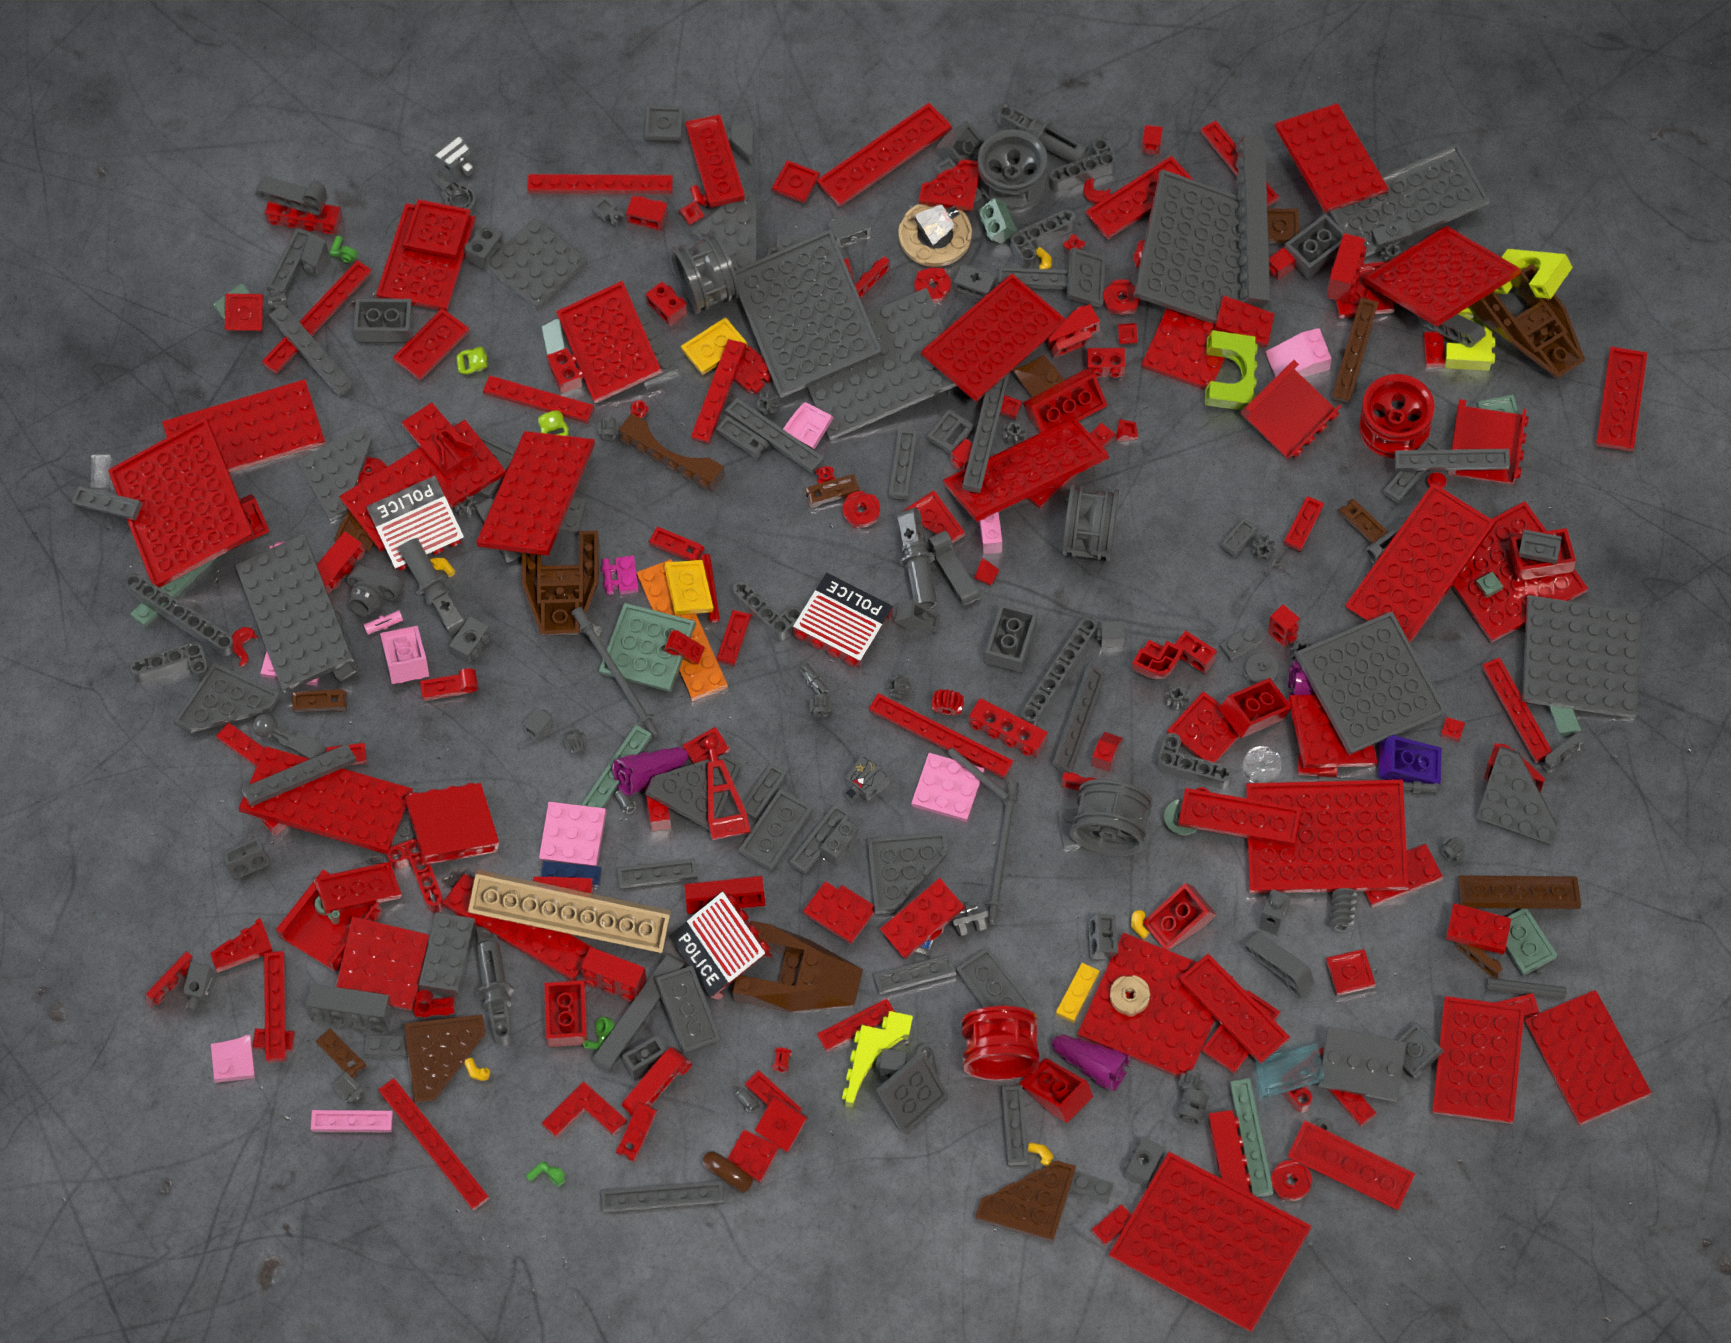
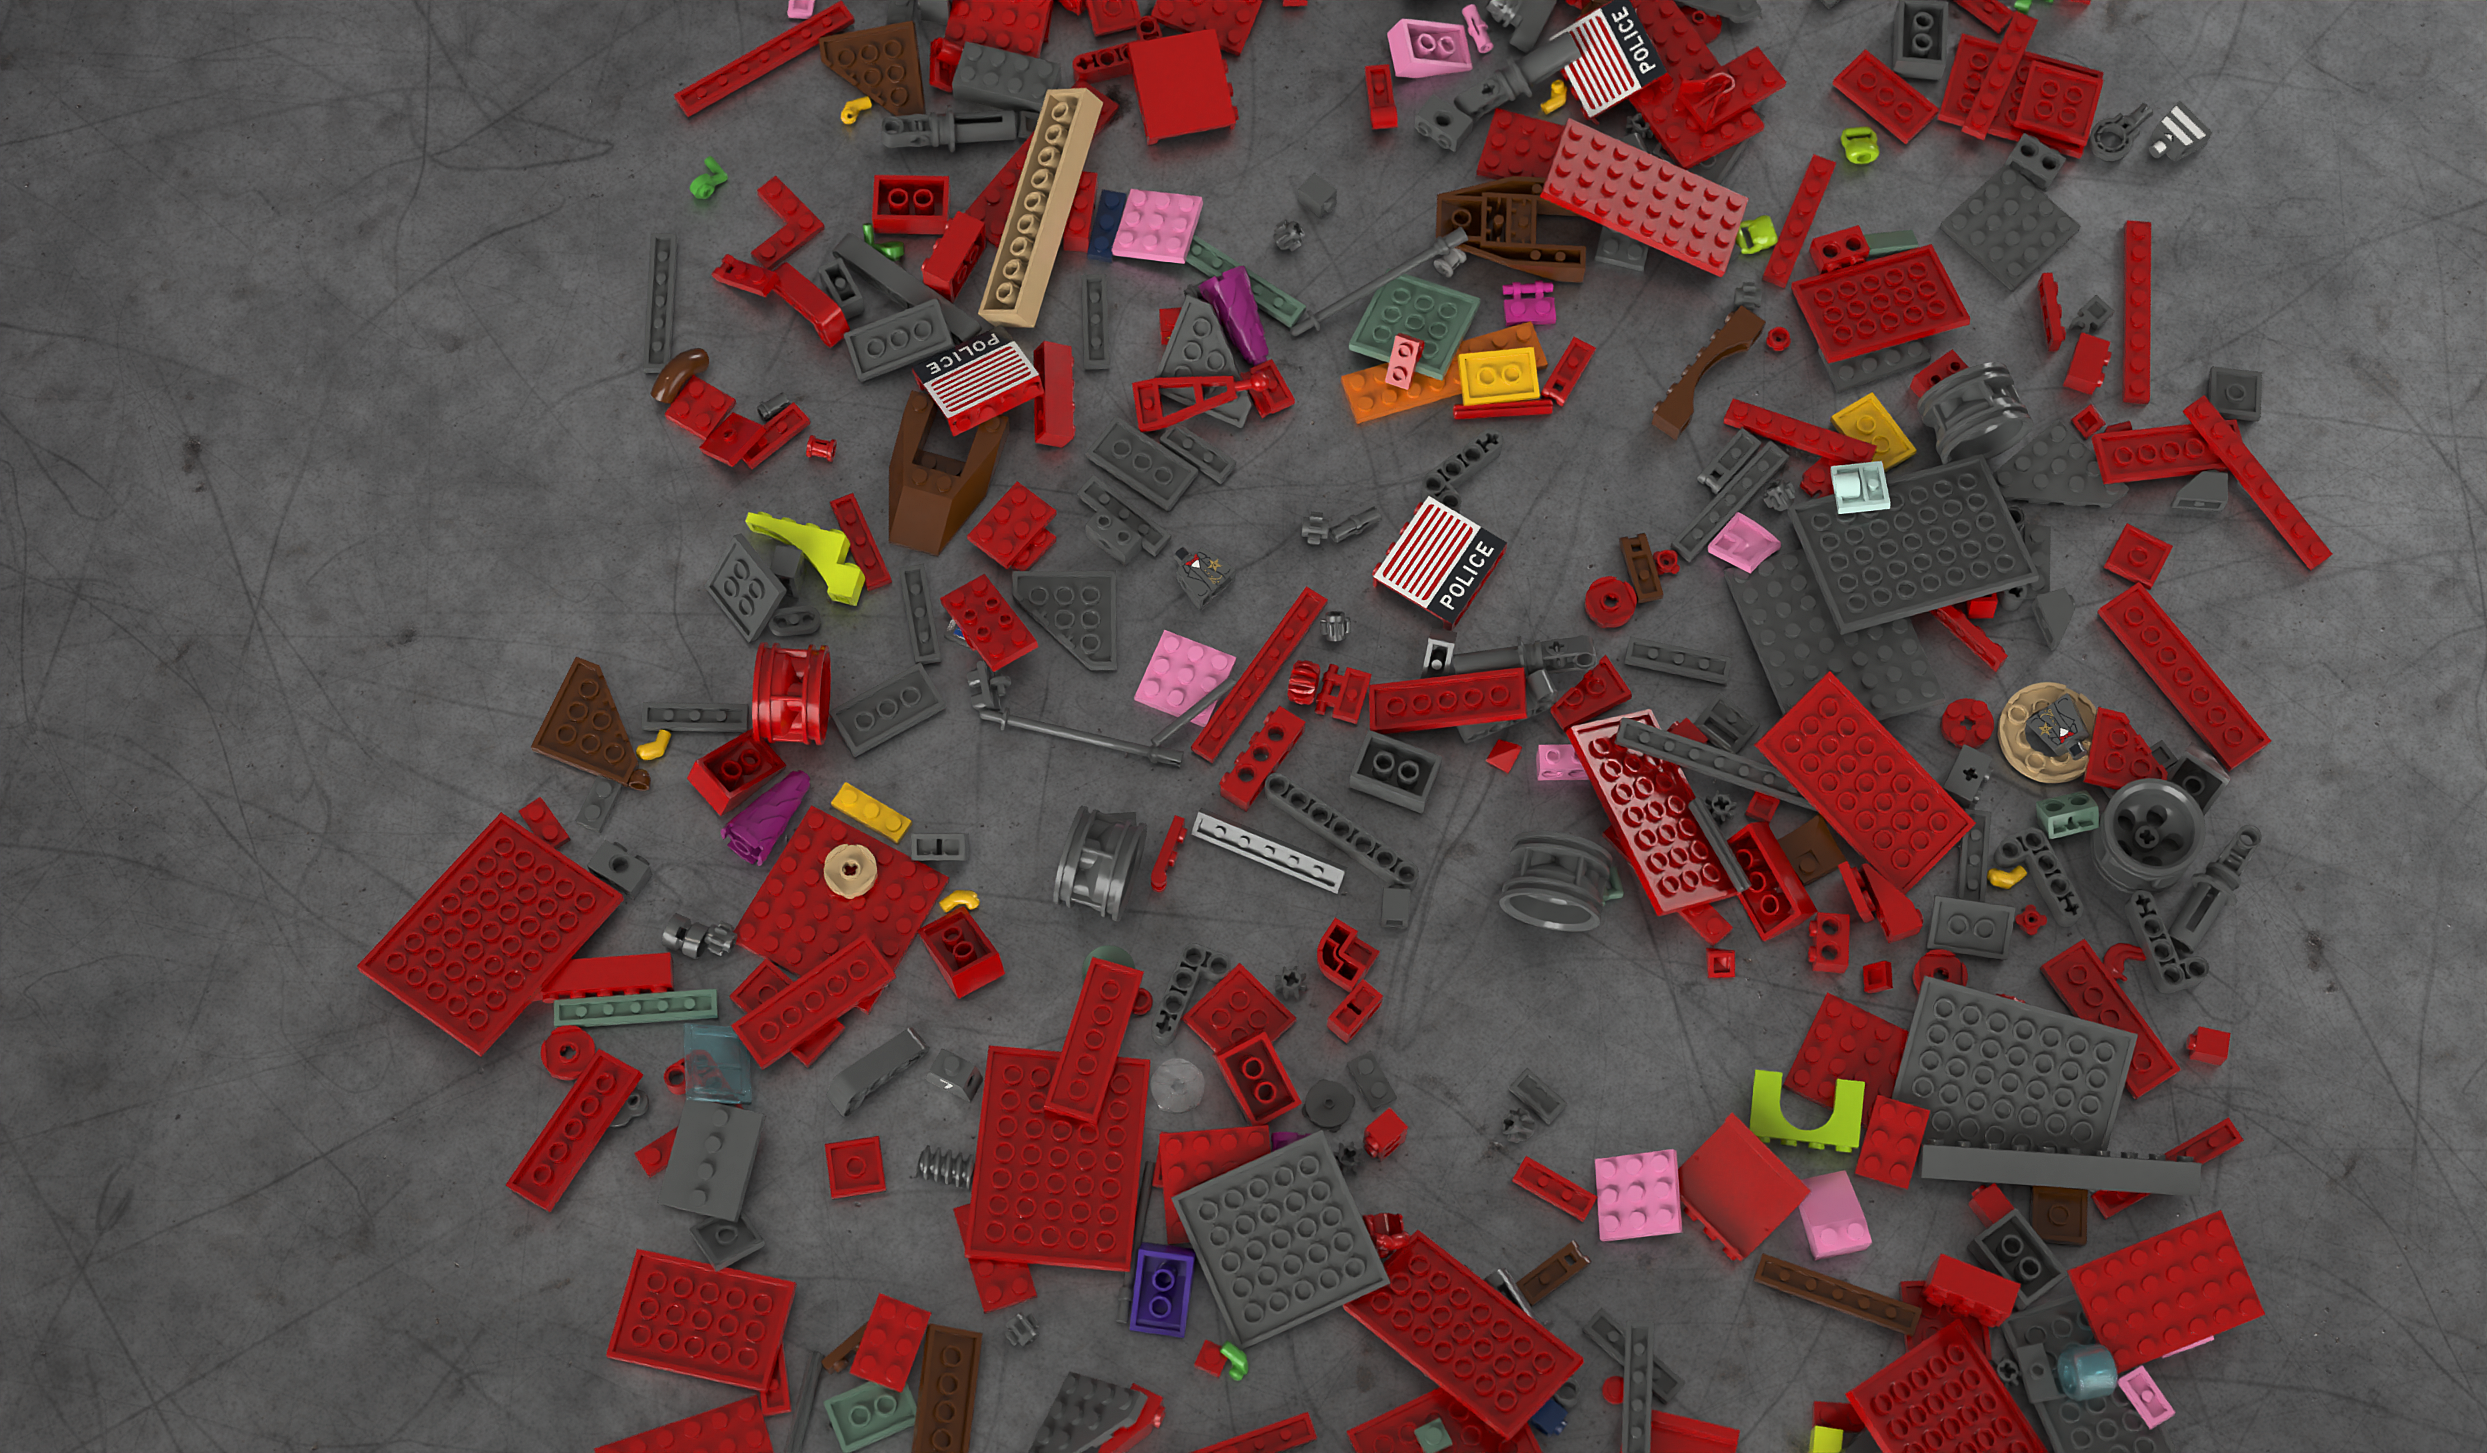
camera: 90 degrees right, 5 degrees up
red tile [716,610,751,667] -> none
red slope [1092,732,1123,772] -> none
red wheel [1359,374,1435,459] -> none
none -> reddish brown hinge [629,769,651,791]
none -> bright green arm [1219,1340,1249,1381]
none -> red plate [1315,664,1372,724]
none -> red hair [1362,1213,1410,1259]
none -> red plate [1369,667,1527,735]
none -> red plate [1476,108,1564,180]
none -> bright pink plate [1595,1149,1682,1242]
none -> dark grey axle [1689,797,1751,892]
none -> light aqua plate [1830,461,1890,514]
none -> red plate [1961,11,2038,140]
none -> red plate [2037,272,2066,351]
none -> clear light blue head [2057,1343,2118,1402]
none -> bright pink plate [2117,1366,2175,1429]
none -> red plate [2182,395,2333,571]

